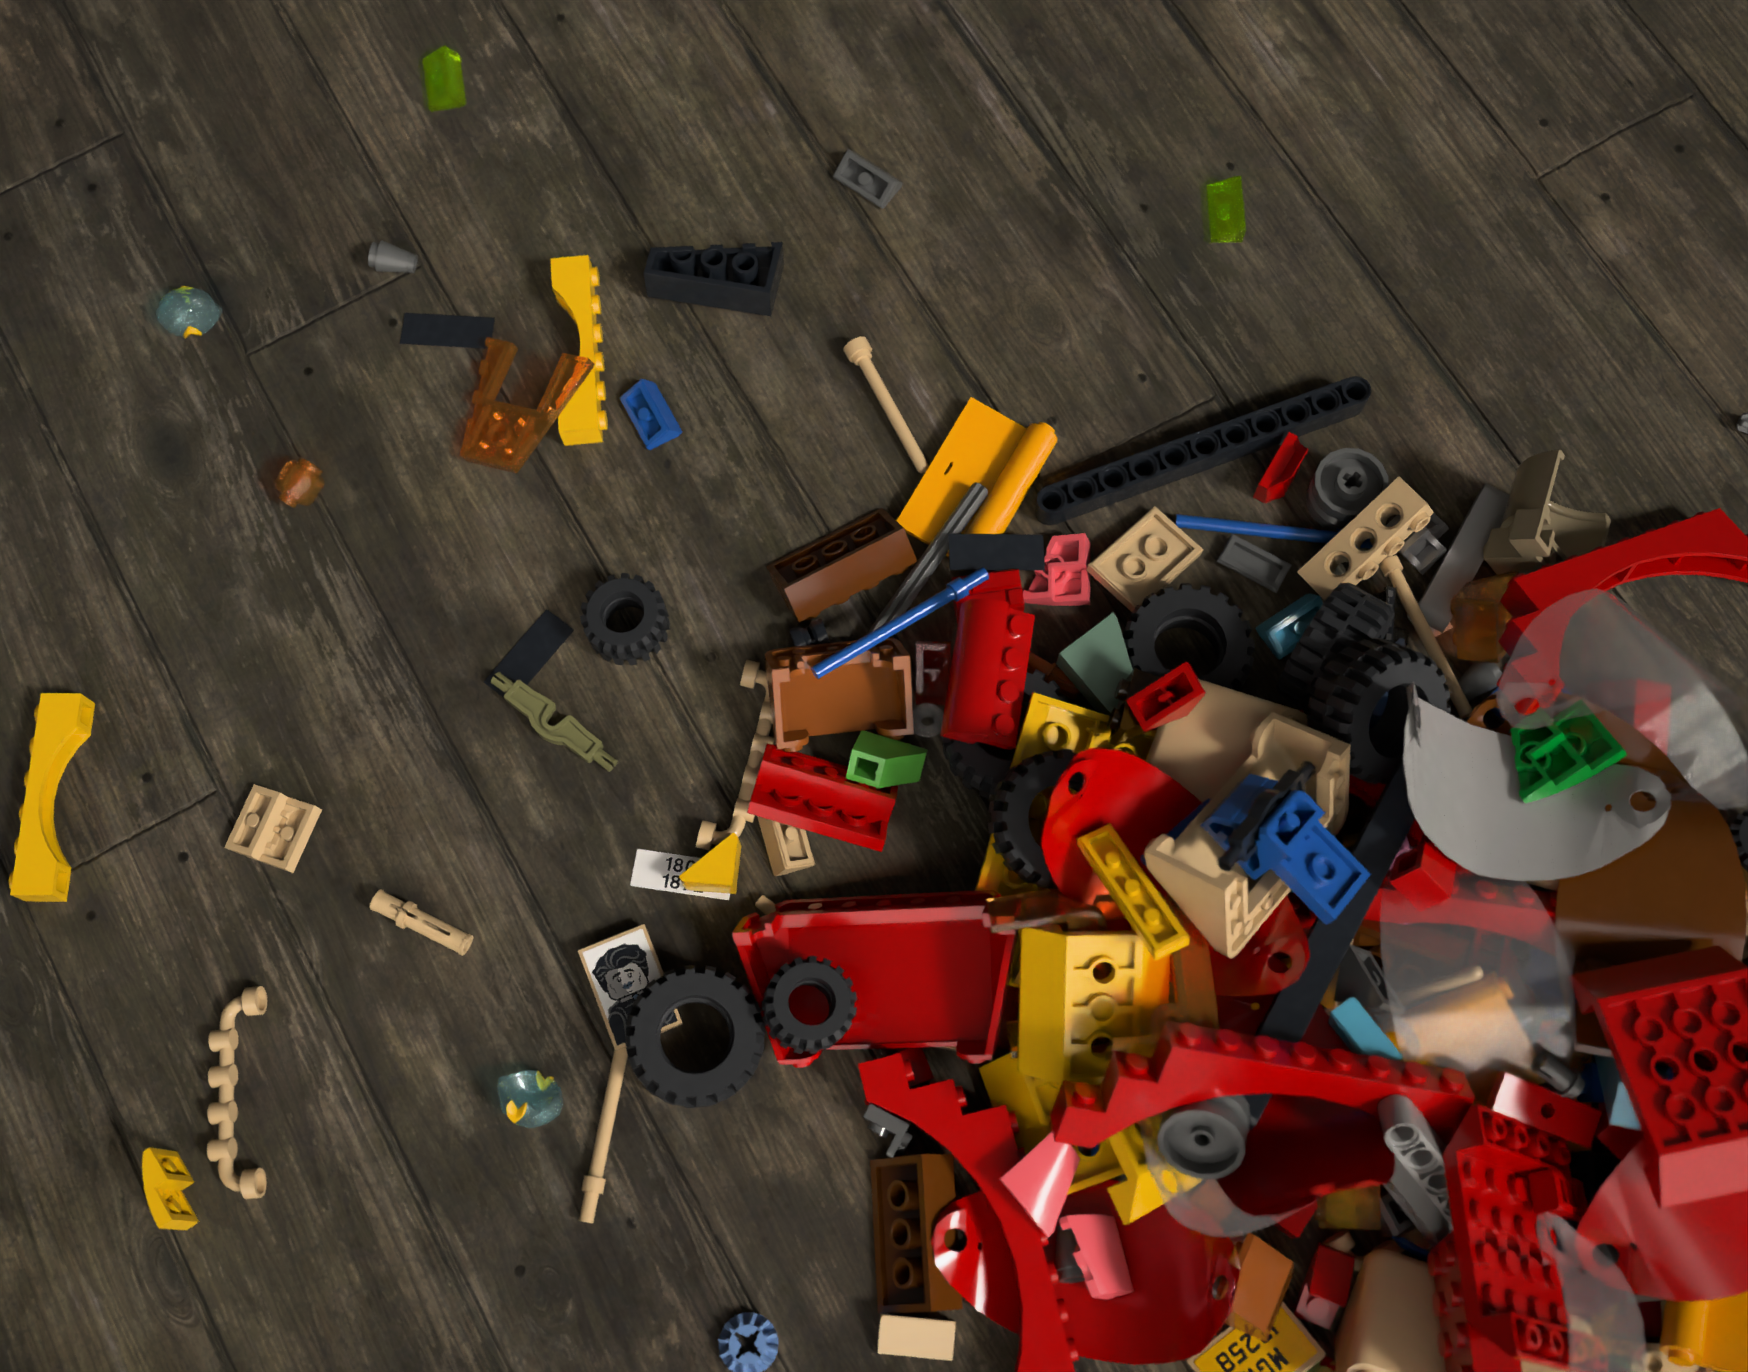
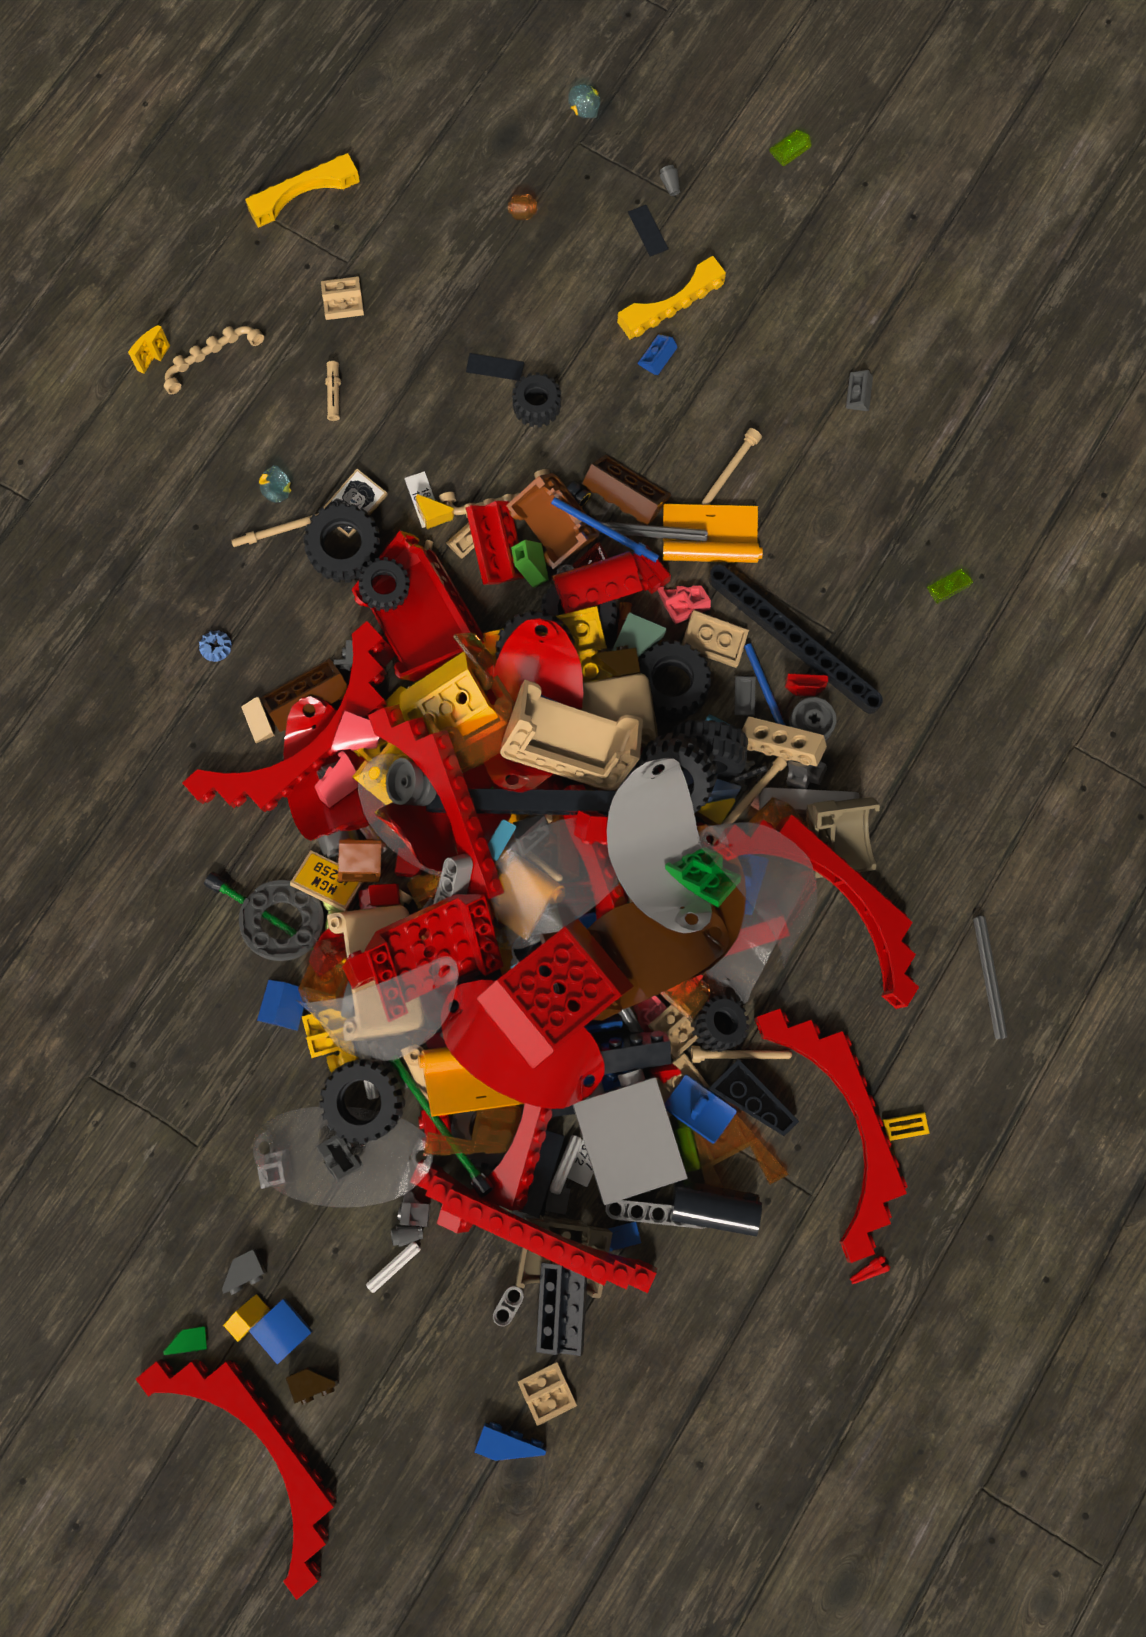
camera: 55 degrees right, 5 degrees up
clear orange wing [460,337,595,474] -> none
olive piece [491,672,618,772] -> none
black wedge [644,242,784,316] -> none
black sticker [948,534,1045,570] -> none
yellow tile [1077,824,1189,961] -> none
red slope [1126,662,1206,732] -> none
blue piece [1200,761,1371,925] -> none
red tile [1485,1070,1602,1148] -> none
red slope [1528,1169,1588,1222] -> none
dark grey pin [1530,1051,1585,1098] -> none

